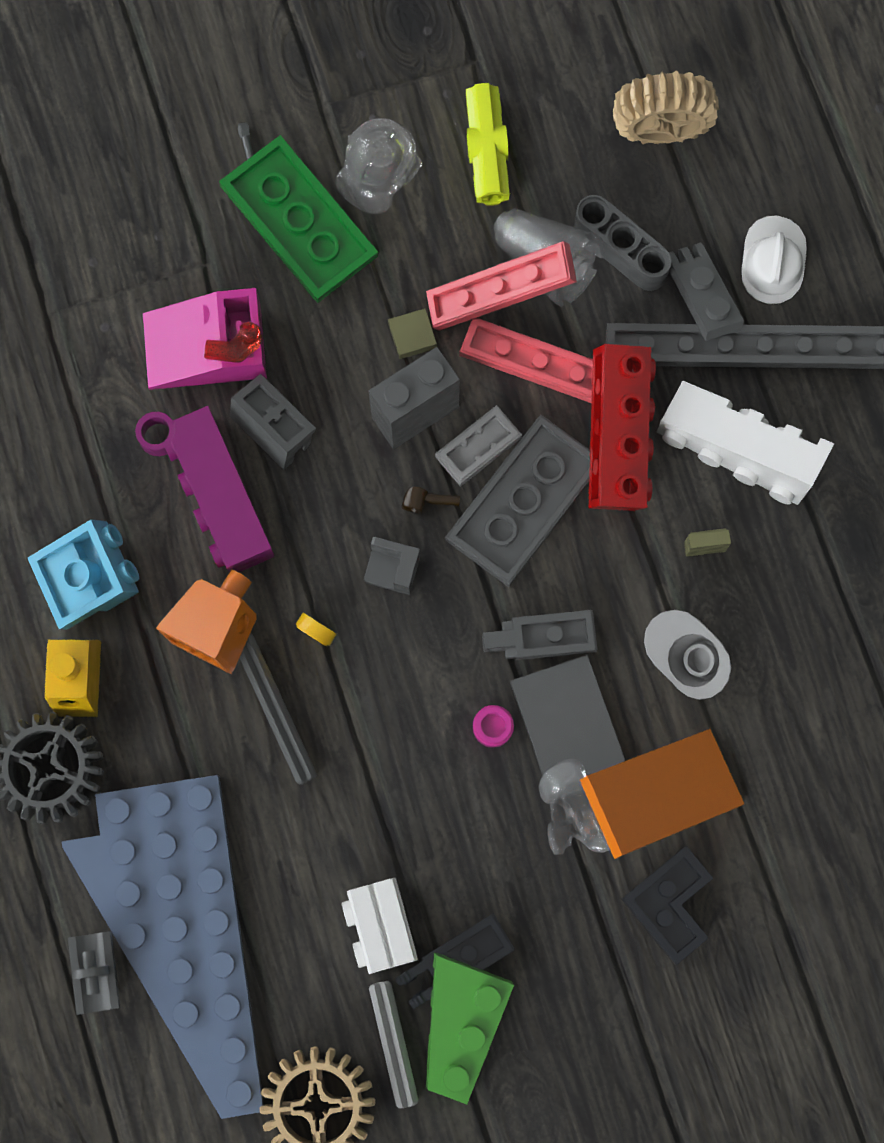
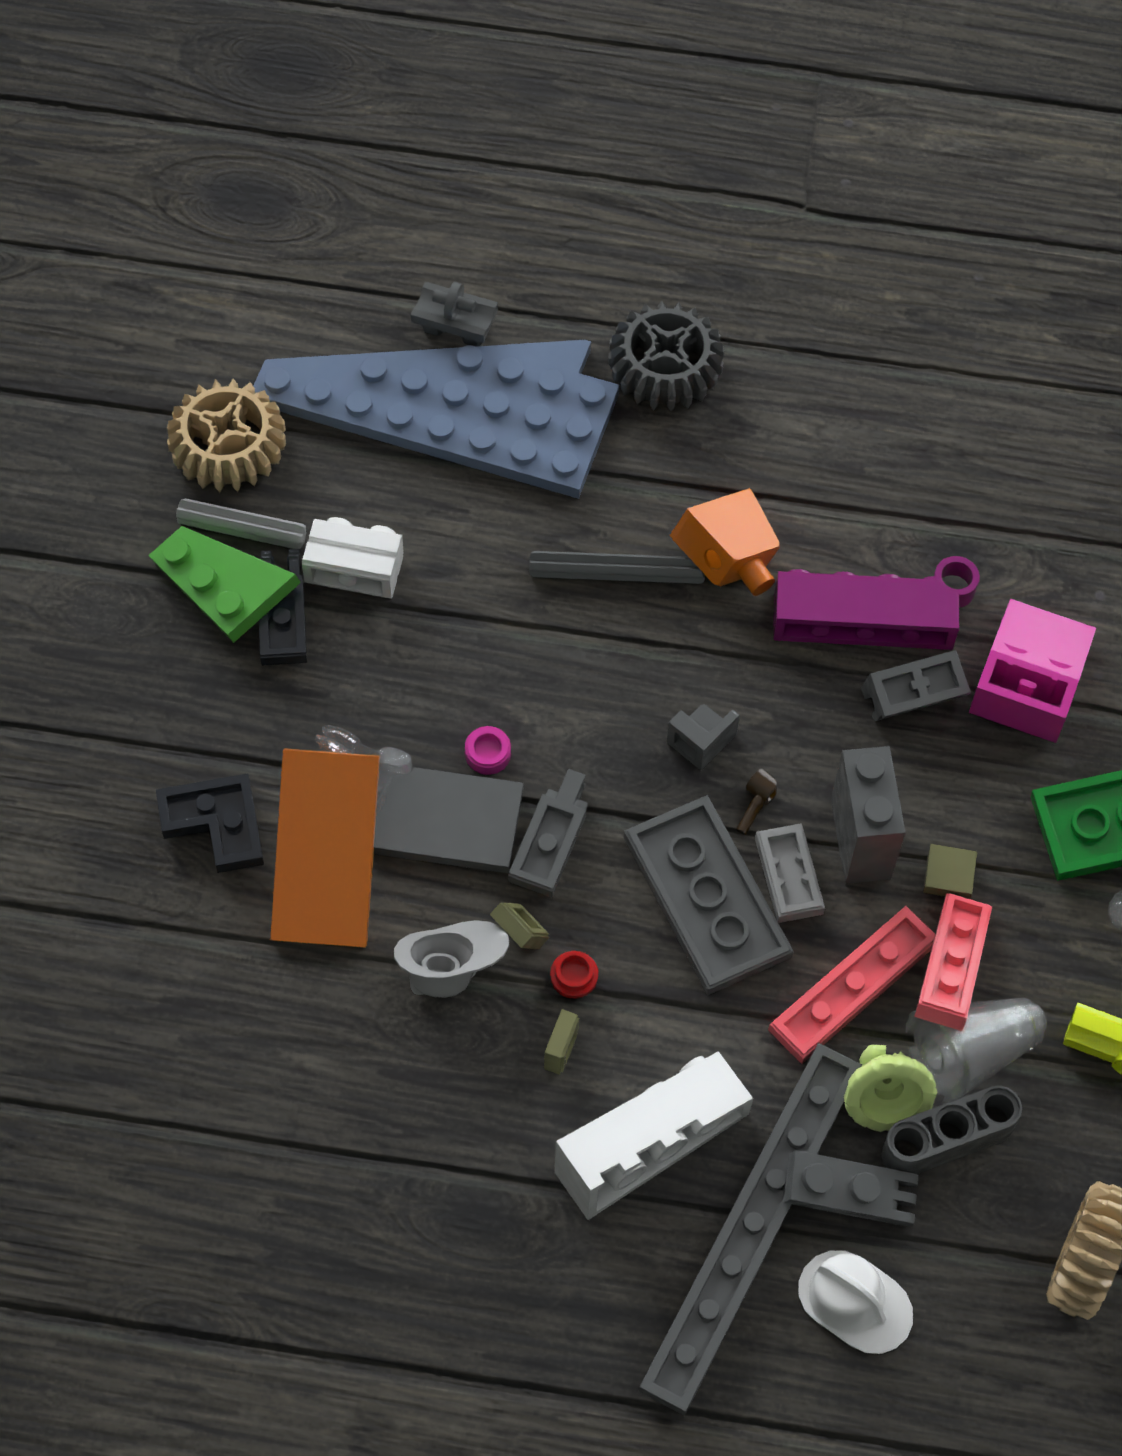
camera: 115 degrees right, 15 degrees down
medium azure plate [28,520,139,629] -> none
yellow torso [45,640,101,717] -> none
clear red arm [204,322,262,363] -> none
yellow tile [296,612,337,647] -> none
red brick [588,344,656,511] -> none
none -> olive tile [490,902,550,949]
none -> red plate [550,951,598,998]
none -> yellowish green hair [844,1045,938,1132]

